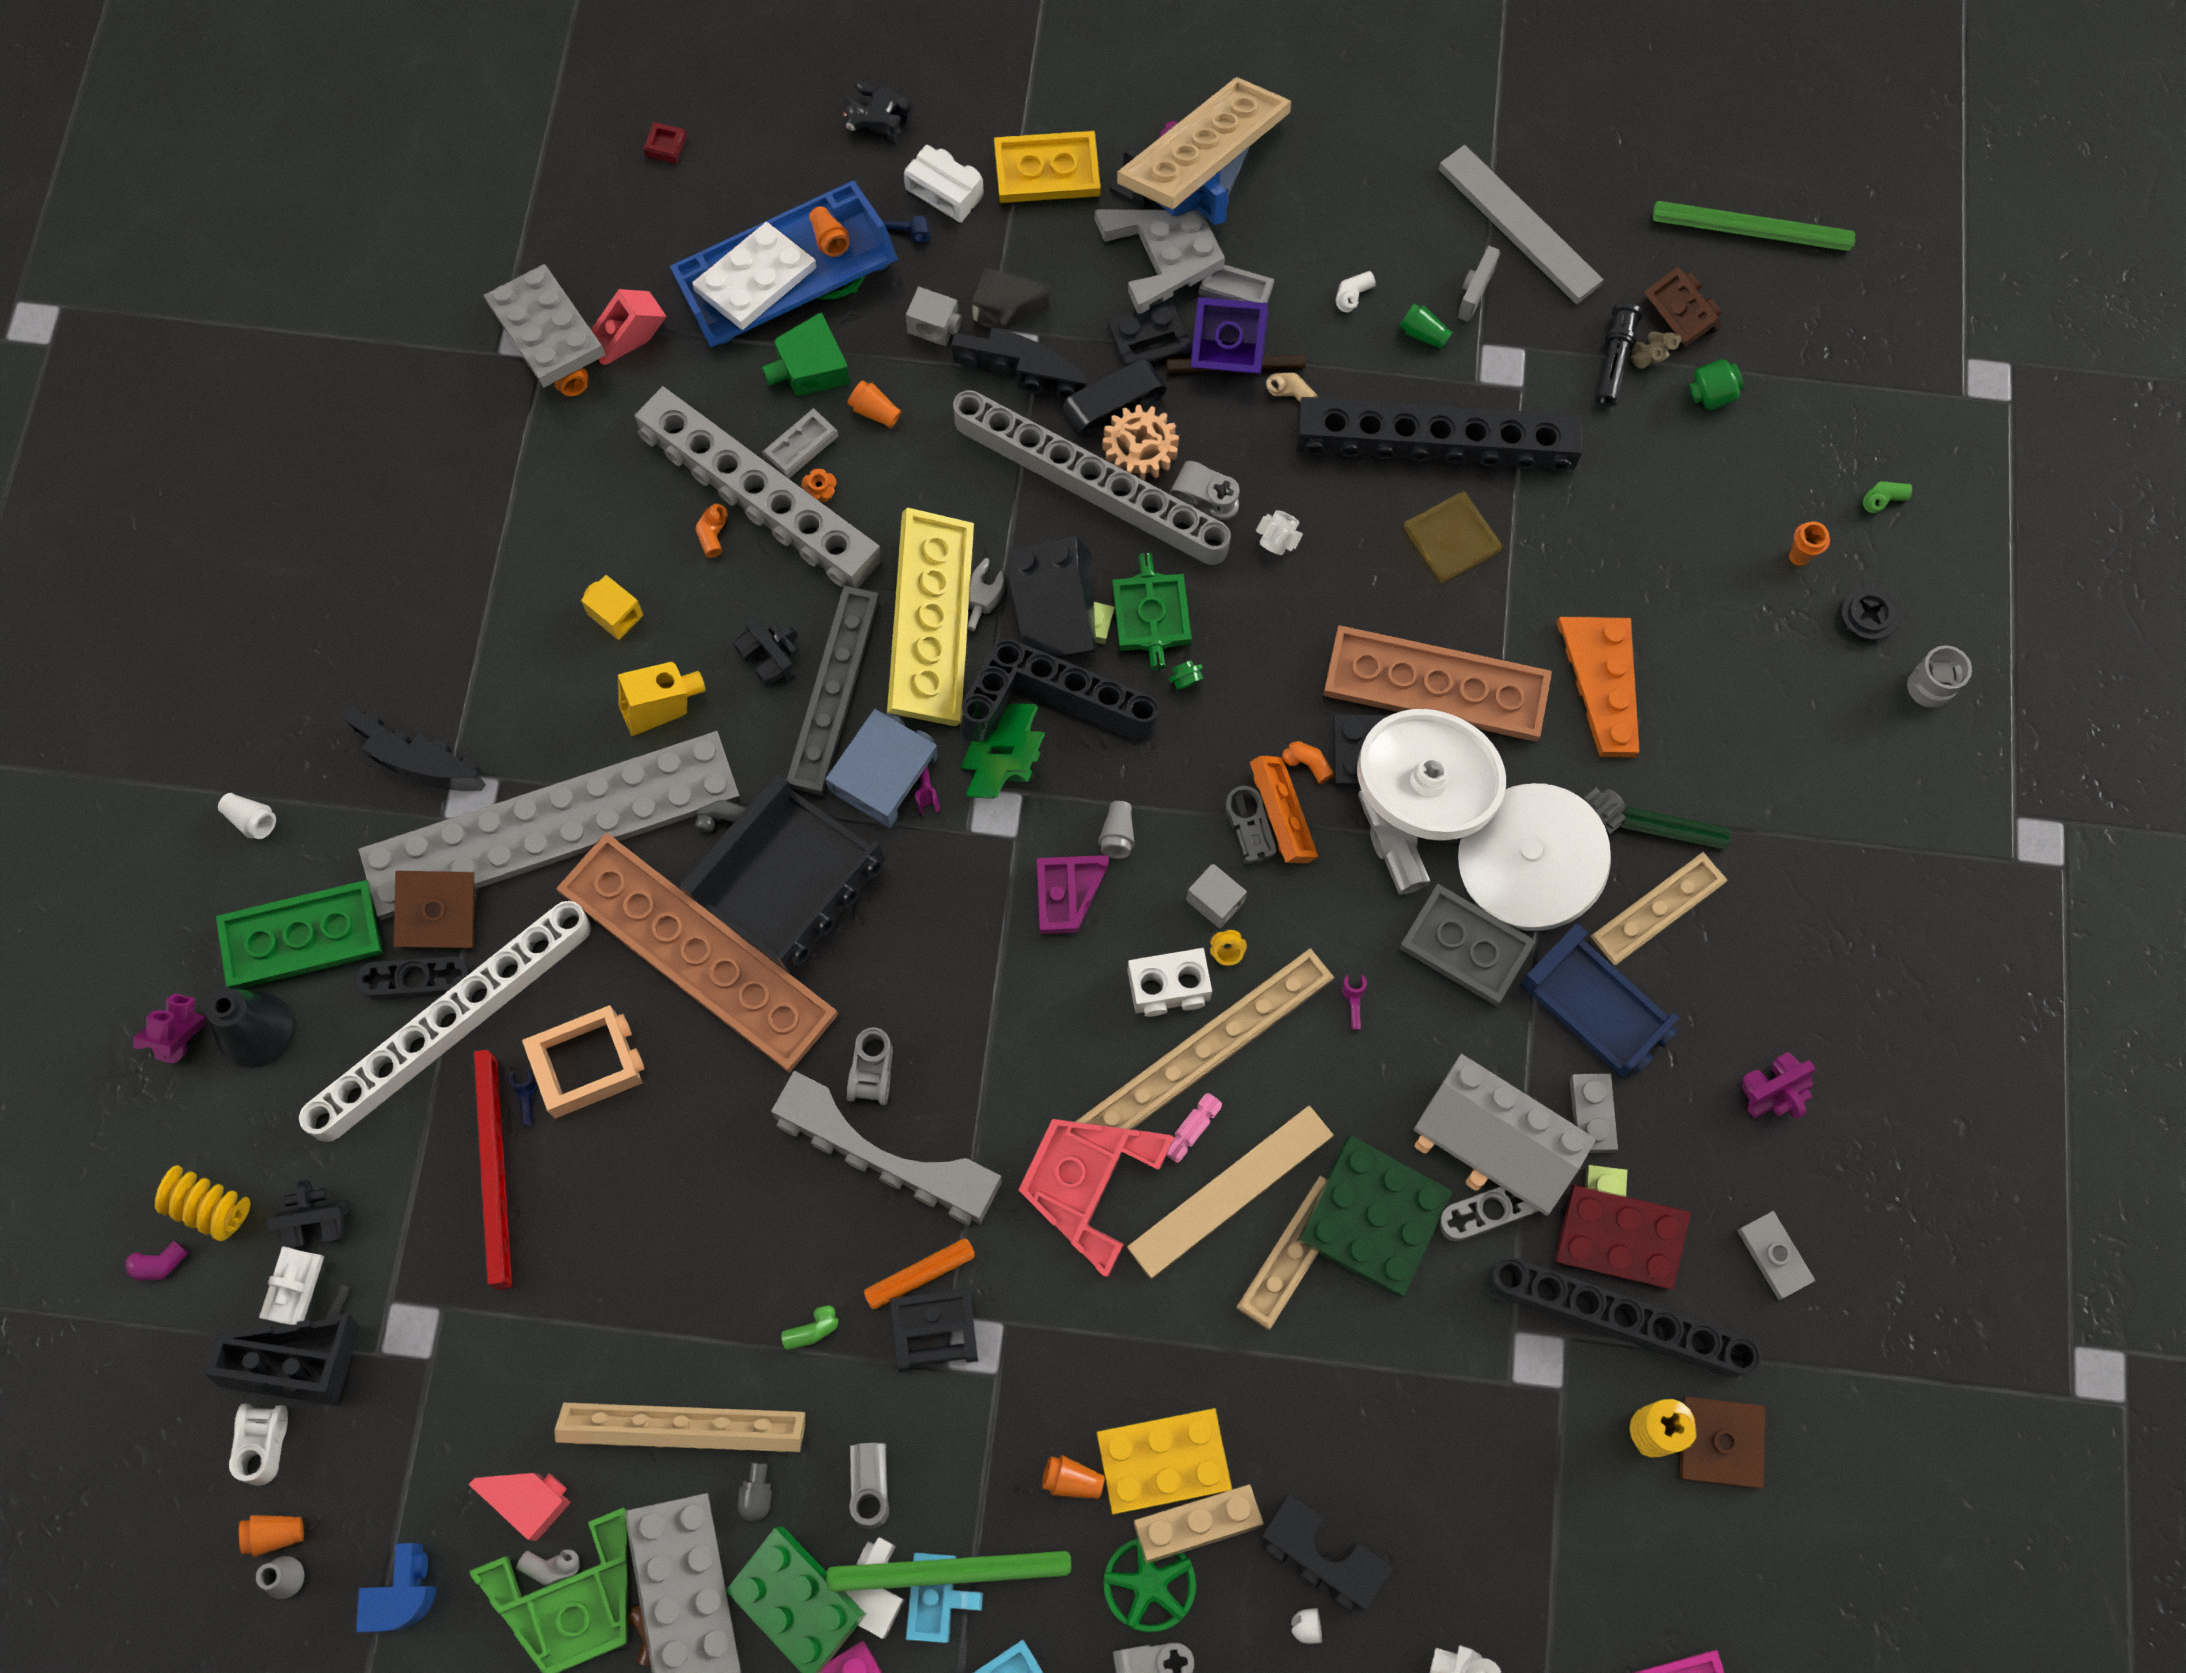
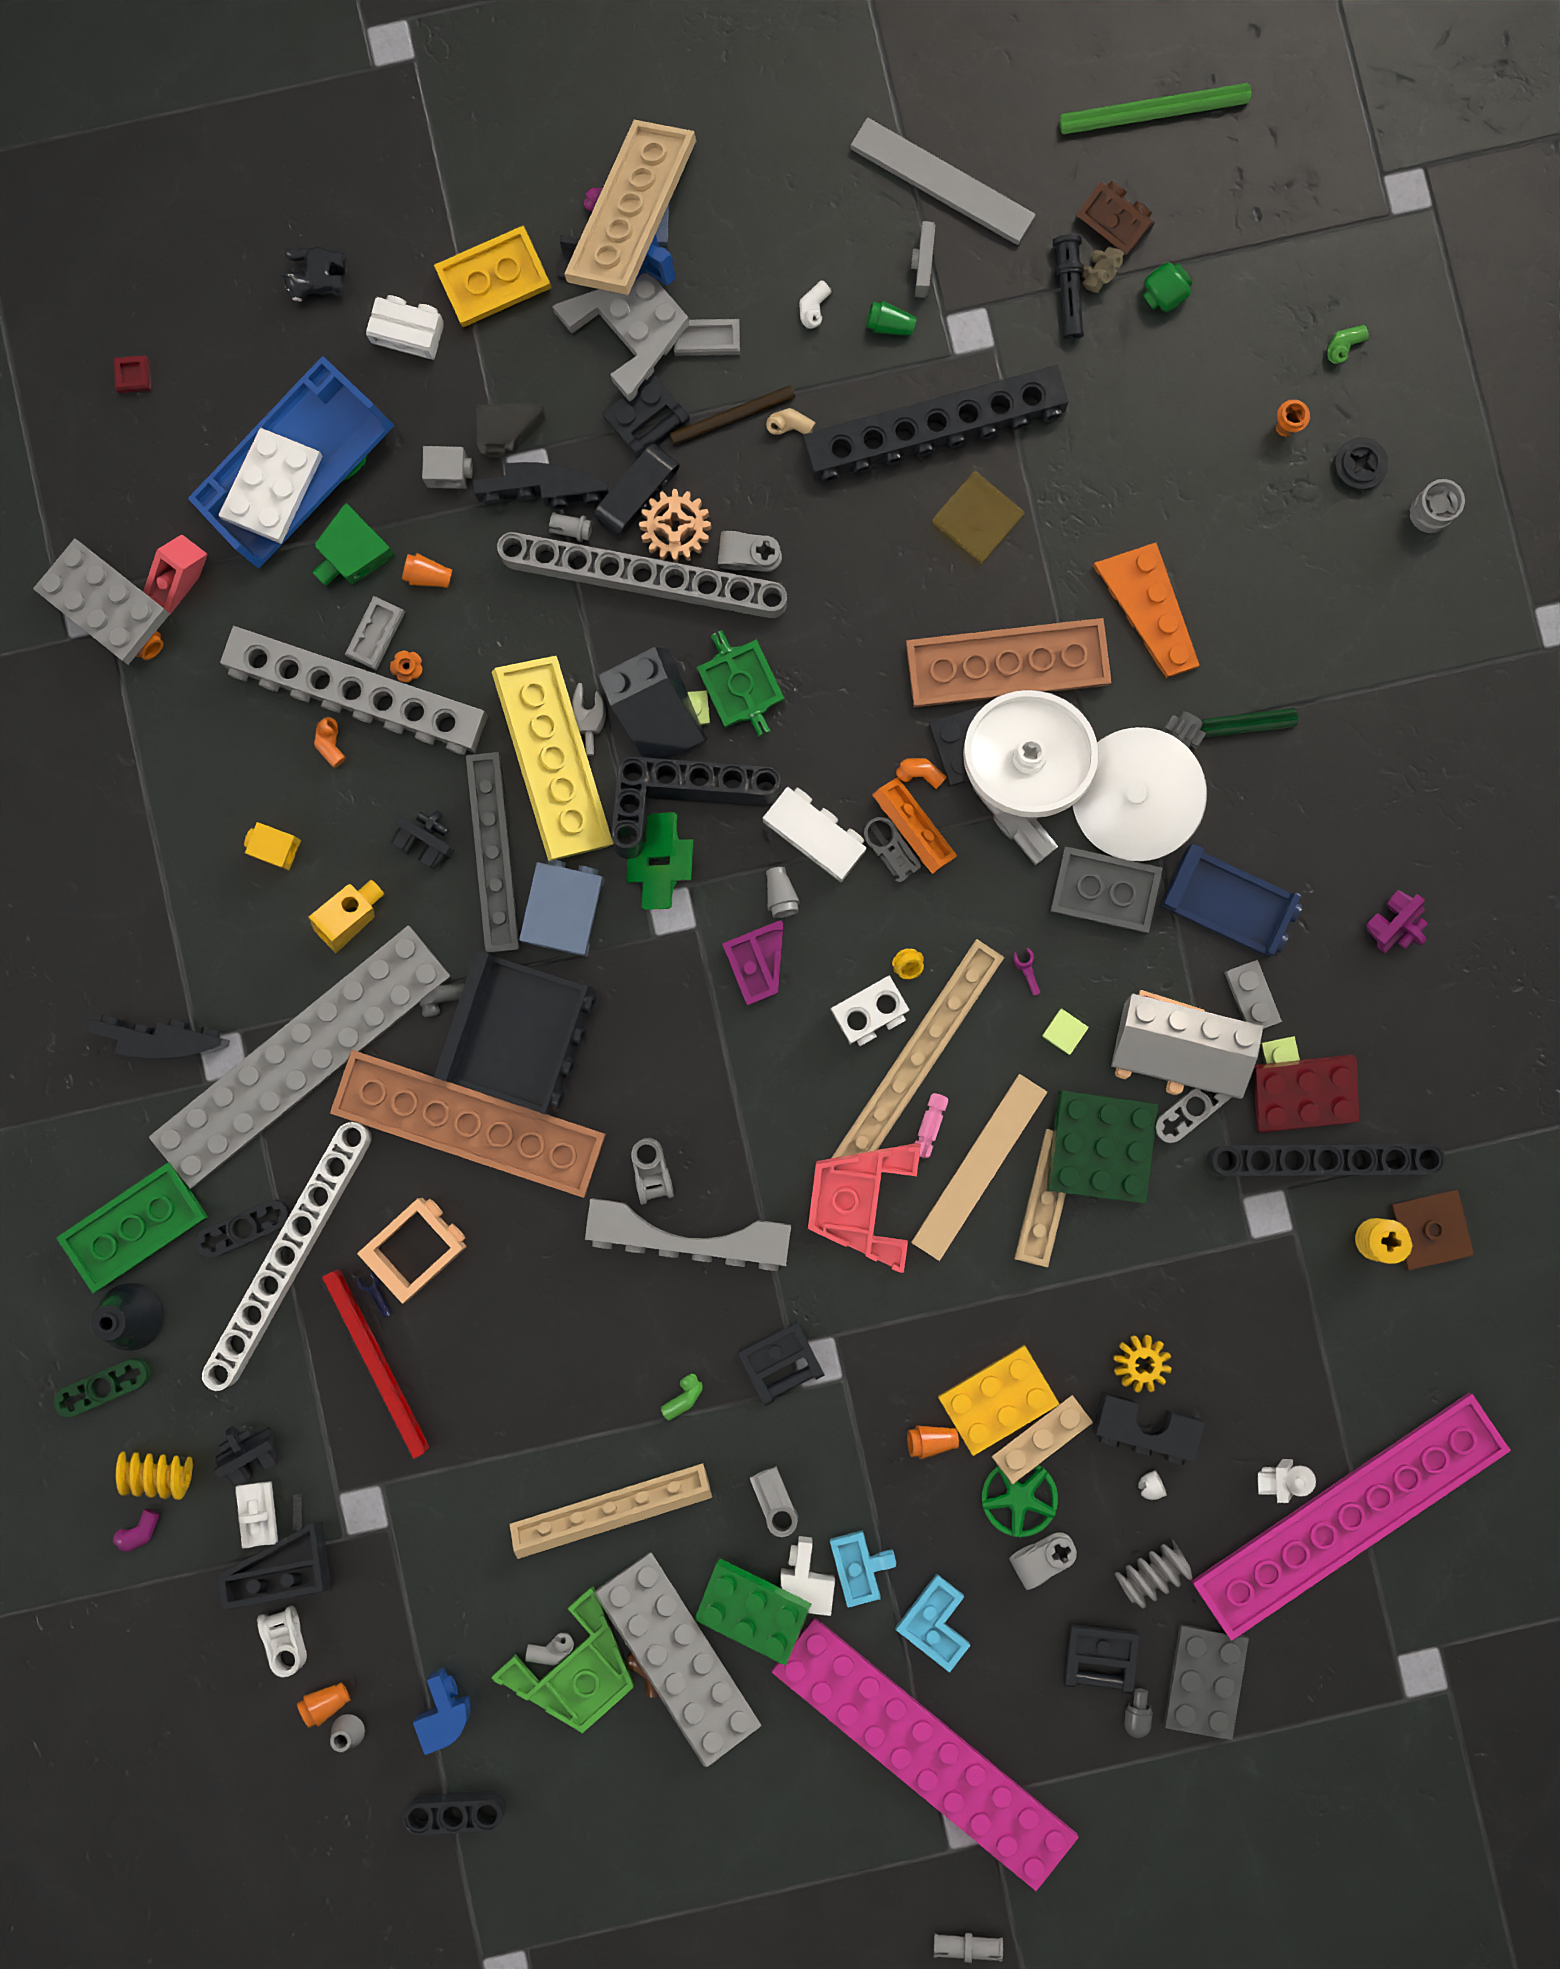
camera: 15 degrees left, 15 degrees up
magenta hips [133,994,206,1063] -> none
white cone [218,793,276,839] -> none
reddish brown plate [394,870,475,948] -> none
coral slope [469,1473,571,1541] -> none
dark grey cylinder [737,1462,772,1522] -> none
orange cone [809,206,850,257] -> none
bright green axle [826,1551,1071,1592] -> none
orange axle [864,1238,975,1309] -> none
dark blue hand [883,216,930,243] -> none
magenta hand [915,765,940,815] -> none
green plate [1168,660,1204,691] -> none
light grey panel [1186,864,1247,929] -> none
dark purple slope [1191,297,1269,374] -> none
white gear [1256,510,1303,555] -> none
tan tile [1588,852,1728,967] -> none
light grey plate [1737,1211,1816,1300] -> none
none -> dark green beam [54,1358,151,1417]
none -> light grey pin [549,512,592,542]
none -> white brick [763,787,866,882]
none -> yellowish green tile [1042,1008,1089,1055]
none -> yellow gear [1113,1335,1172,1393]

